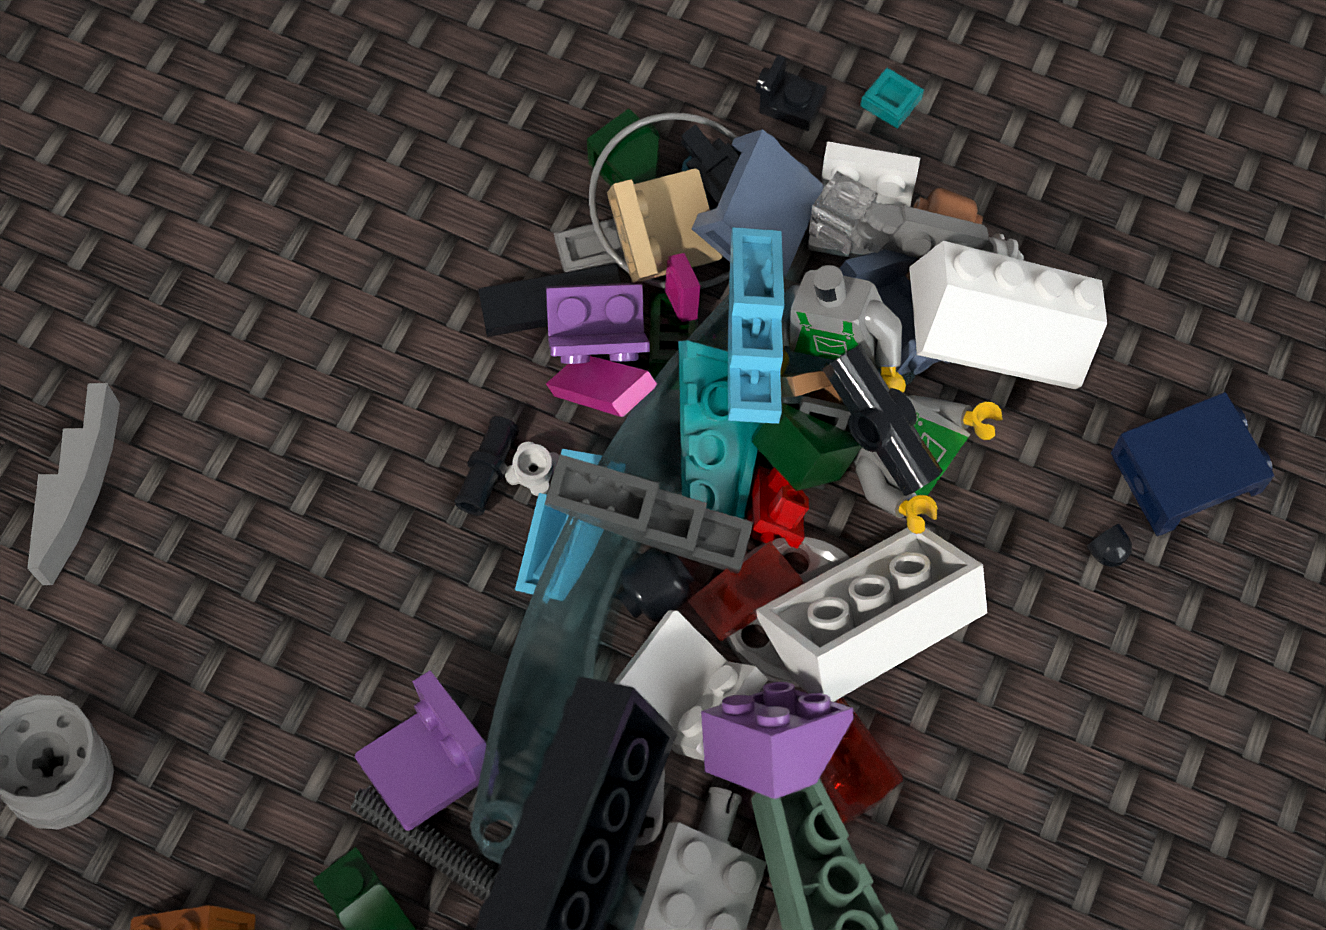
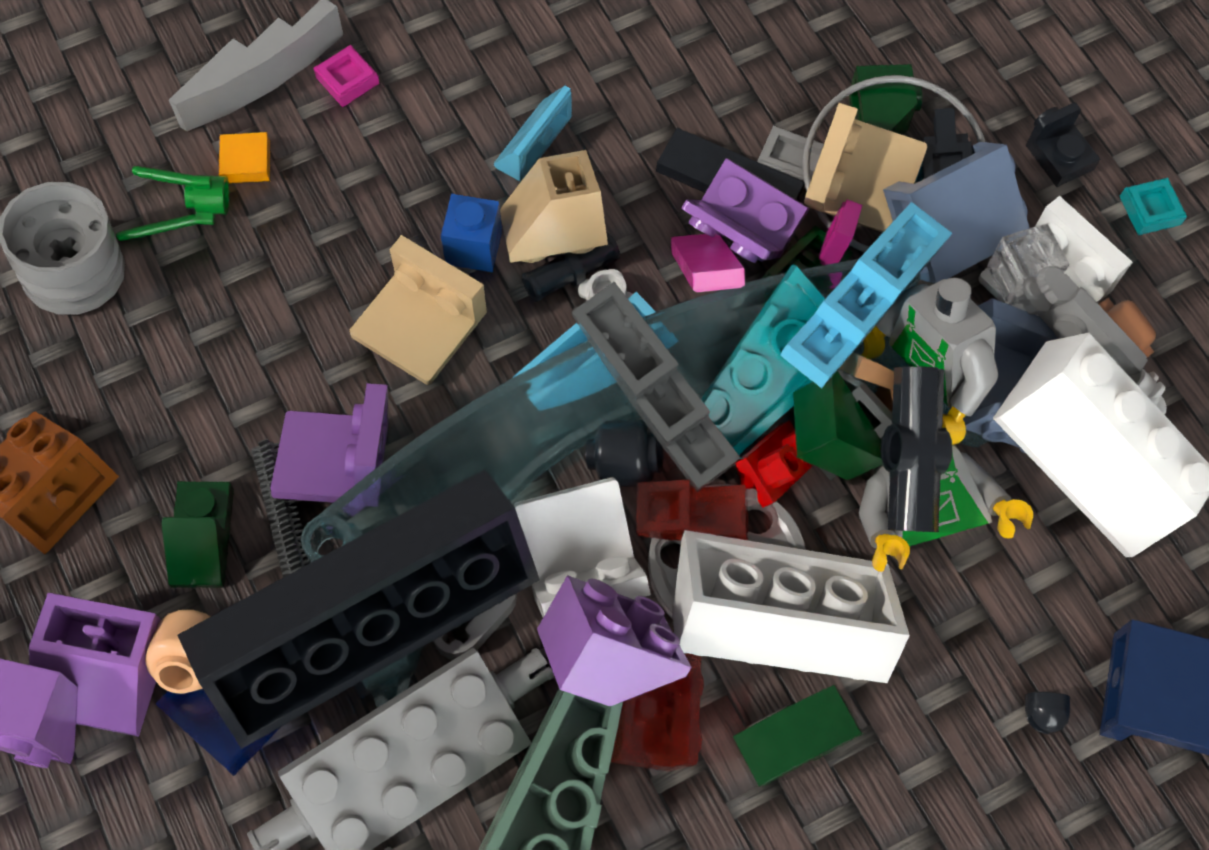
camera: 35 degrees right, 0 degrees up
none -> green plant [116,166,229,241]
none -> light orange tile [219,132,270,183]
none -> dark pink tile [313,45,379,107]
none -> tan bracket [350,235,487,385]
none -> blue brick [441,194,502,272]
none -> medium azure slope [494,86,572,182]
none -> tan slope [500,150,608,263]
none -> dark green slope [733,685,863,787]

